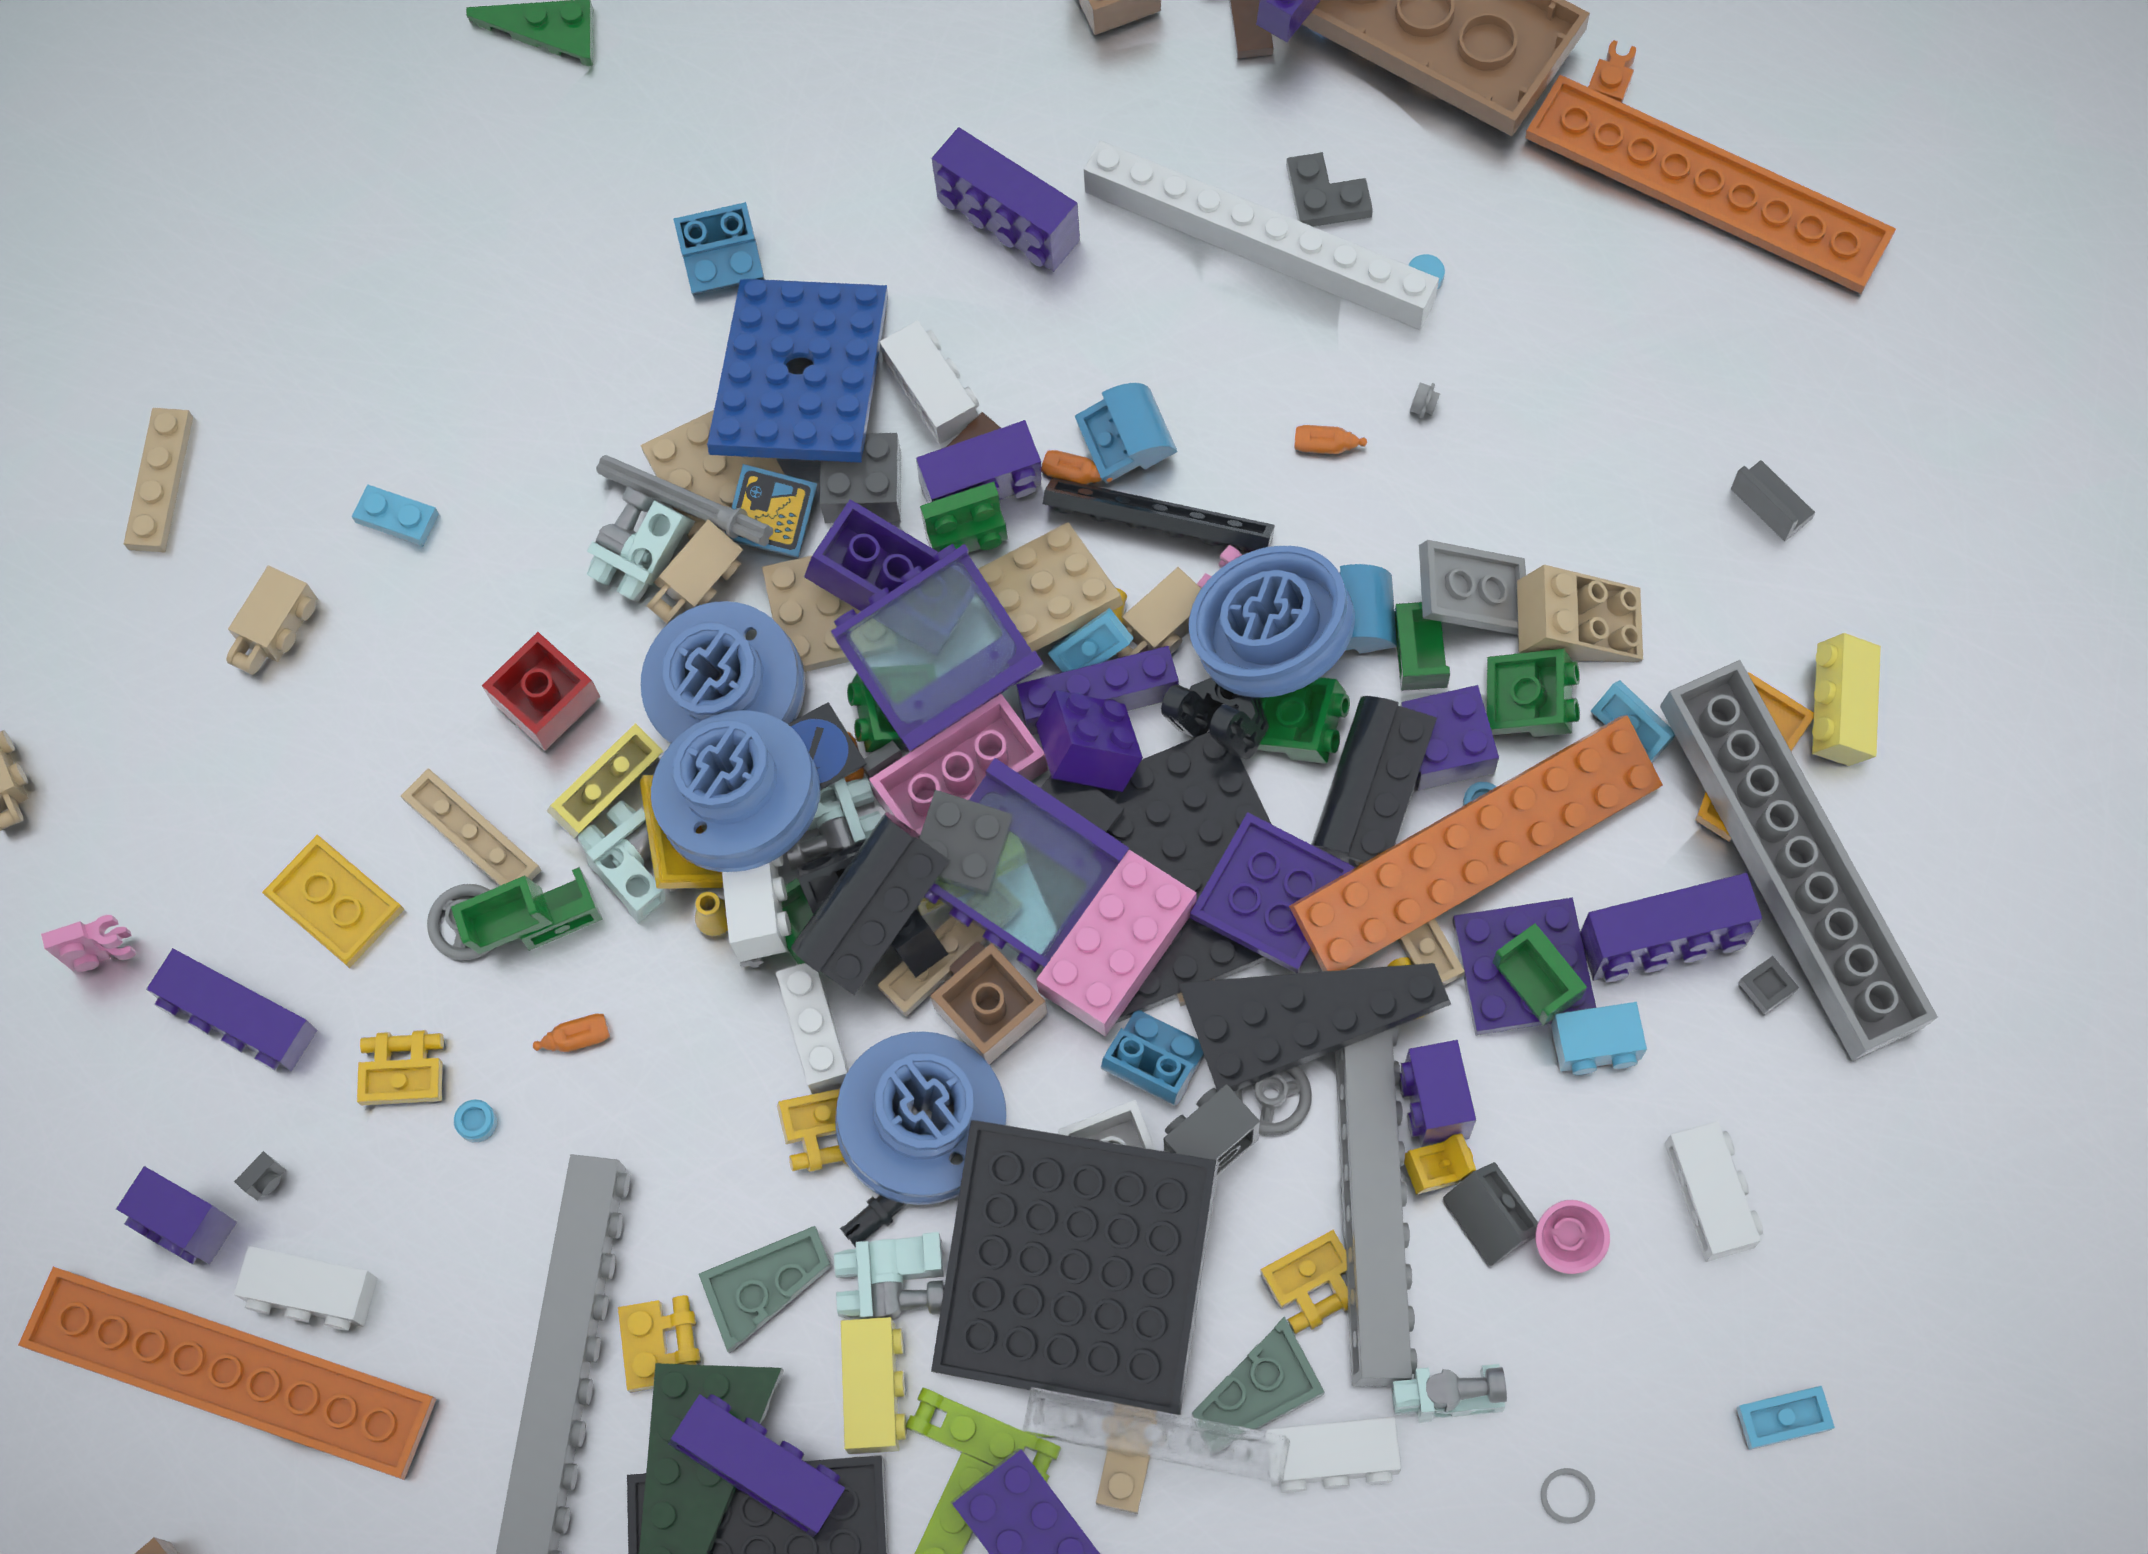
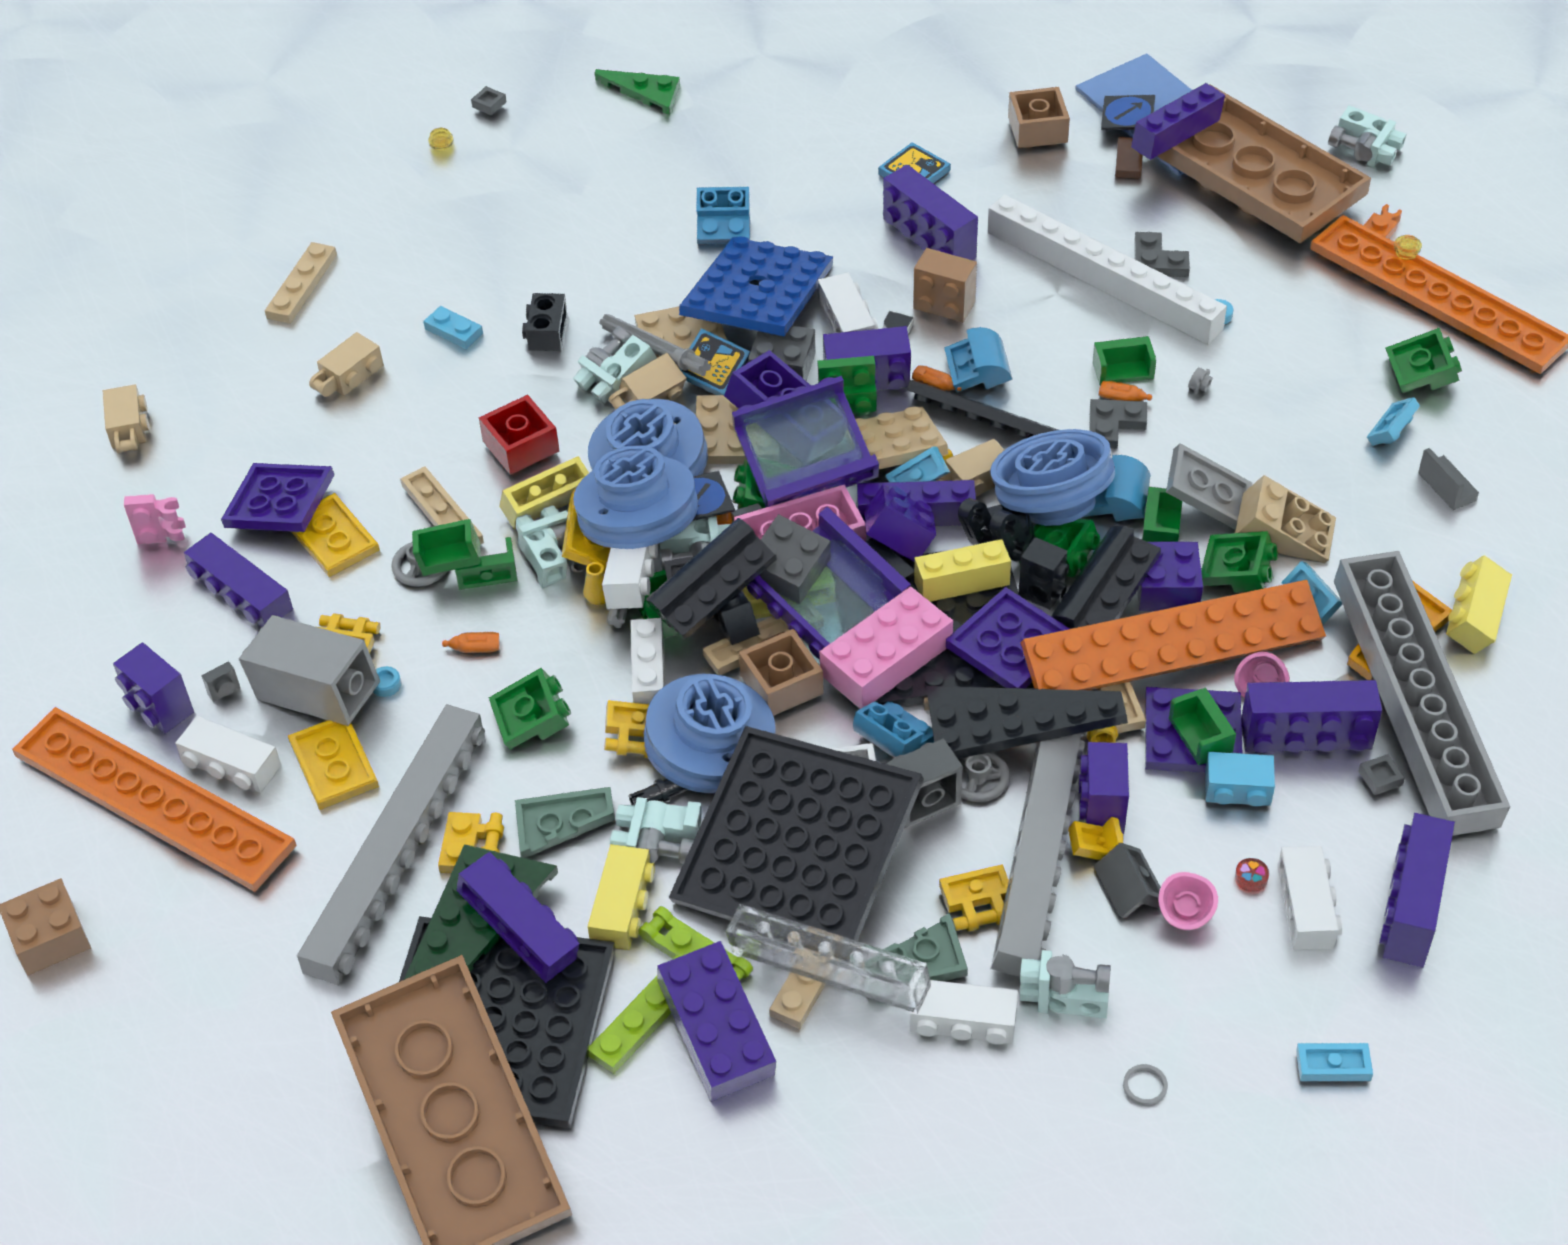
camera: 10 degrees right, 20 degrees down
none -> dark purple plate [221,463,335,532]
none -> light grey brick [238,615,380,726]
none -> yellow tile [288,720,379,810]
none -> clear yellow plate [428,127,454,151]
none -> dark grey plate [471,86,507,115]
none -> green plate [488,668,571,750]
none -> black brick [522,293,568,351]
none -> tile [878,142,951,184]
none -> black tile [883,310,914,334]
none -> medium nougat brick [913,248,977,323]
none -> light yellow brick [914,539,1011,602]
none -> black brick [1019,537,1069,610]
none -> dark grey plate [1089,399,1147,449]
none -> green panel [1092,336,1156,385]
none -> bright pink helmet [1234,652,1290,698]
none -> clear red tile [1235,858,1269,892]
none -> medium azure plate [1367,397,1420,446]
none -> dark purple brick [1379,812,1455,968]
none -> green plate [1385,328,1462,393]
none -> clear yellow plate [1394,235,1422,260]

